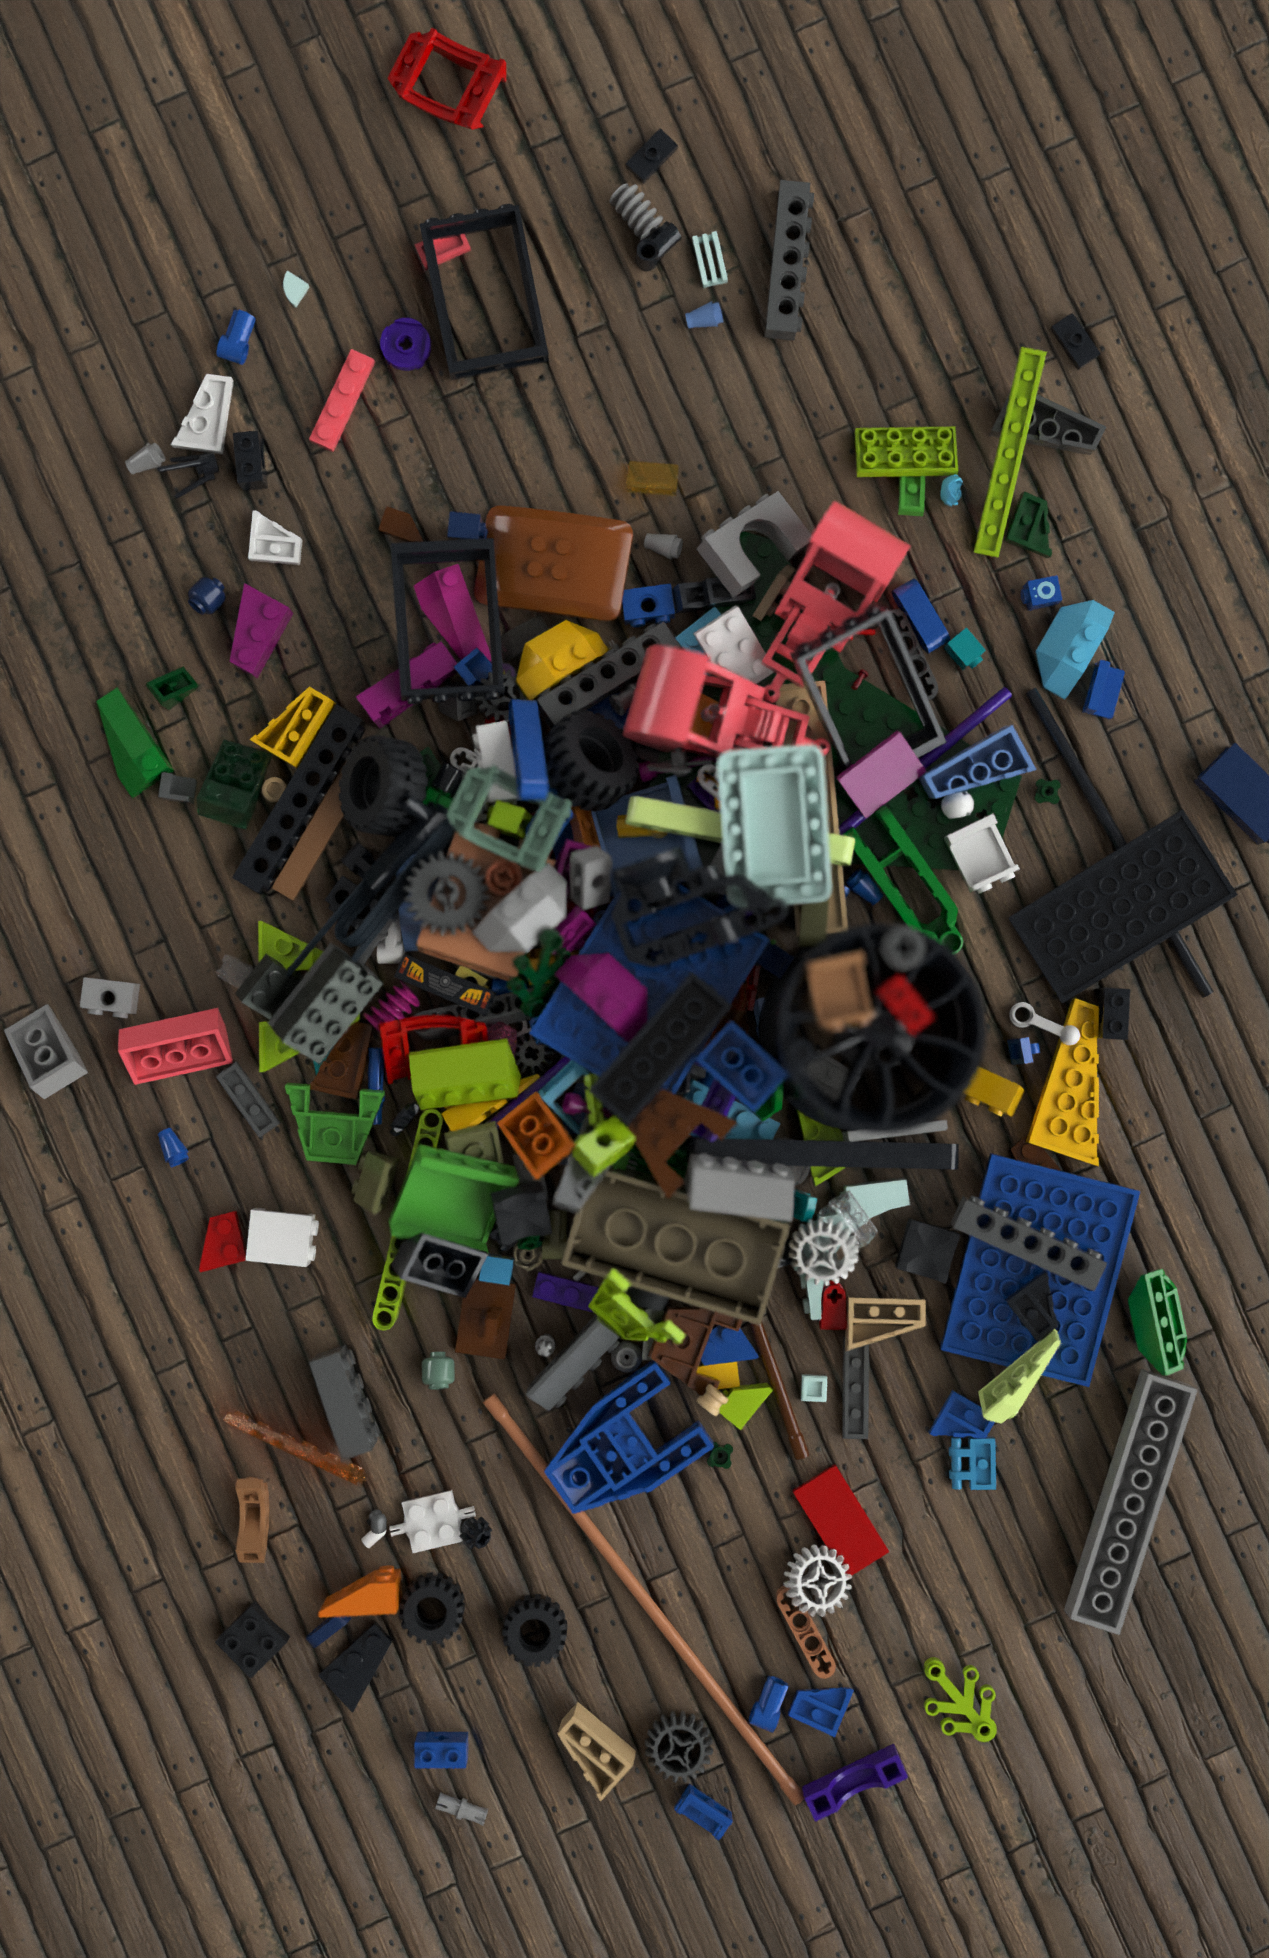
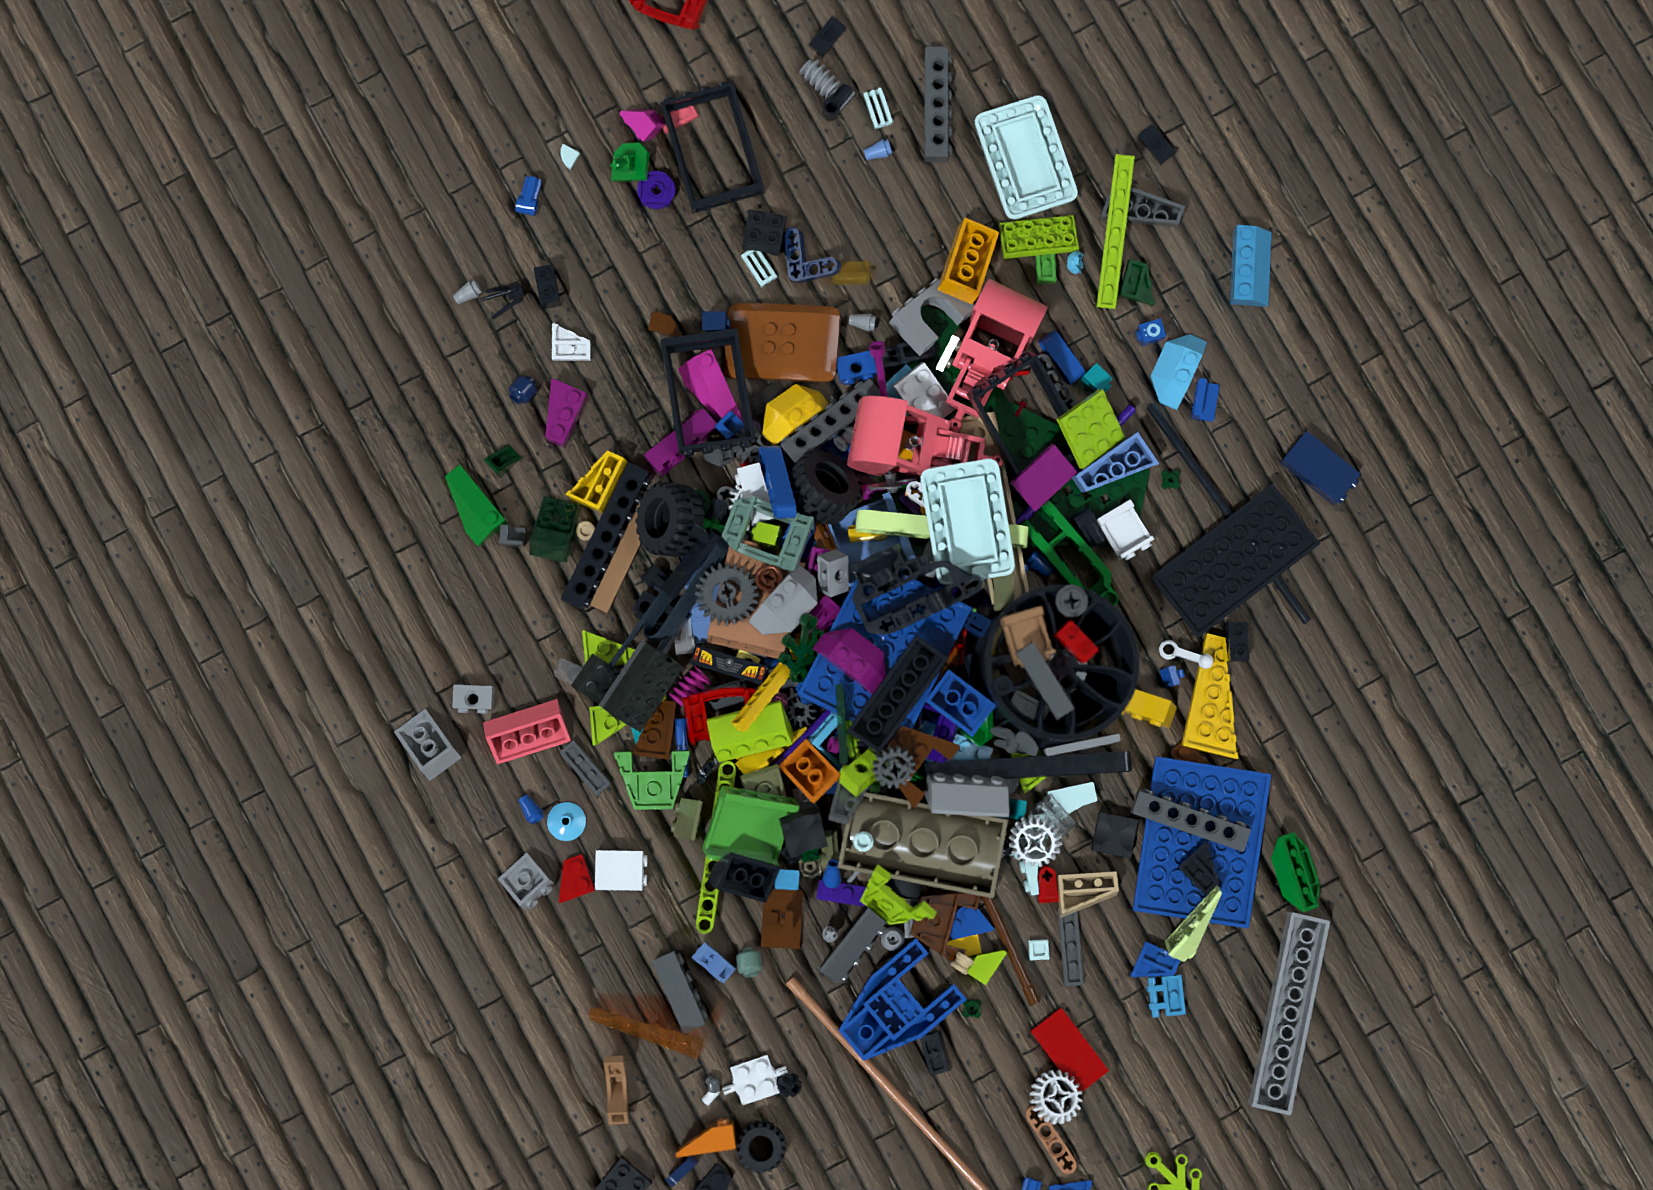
camera: 10 degrees left, 5 degrees down
white wing [171,374,233,454] -> none
coral plate [309,349,375,452] -> none
black tyre [502,1594,567,1667] -> none
white piece [941,791,974,819] -> none
none -> light grey plate [498,853,555,910]
none -> medium azure dish [547,802,586,841]
none -> green piece [610,143,650,182]
none -> dark pink slope [619,109,666,142]
none -> medium blue brick [692,942,736,983]
none -> yellow piece [731,662,790,732]
none -> light aqua tile [741,250,777,288]
none -> black brick [742,209,786,256]
none -> dark blue beam [784,228,841,283]
none -> blue cone [822,859,842,888]
none -> clear green tile [835,684,848,764]
none -> light aqua plate [853,832,873,852]
none -> magenta piece [869,341,888,397]
none -> dark grey gear [872,745,915,788]
none -> black hinge [920,1030,952,1076]
none -> light orange brick [937,218,999,305]
none -> light aqua wedge [975,96,1078,220]
none -> dark grey piece [990,726,1038,756]
none -> dark grey tile [1015,641,1074,720]
none -> lime plate [1056,389,1126,469]
none -> black piece [1071,507,1106,549]
none -> dark azure slope [1230,225,1272,307]

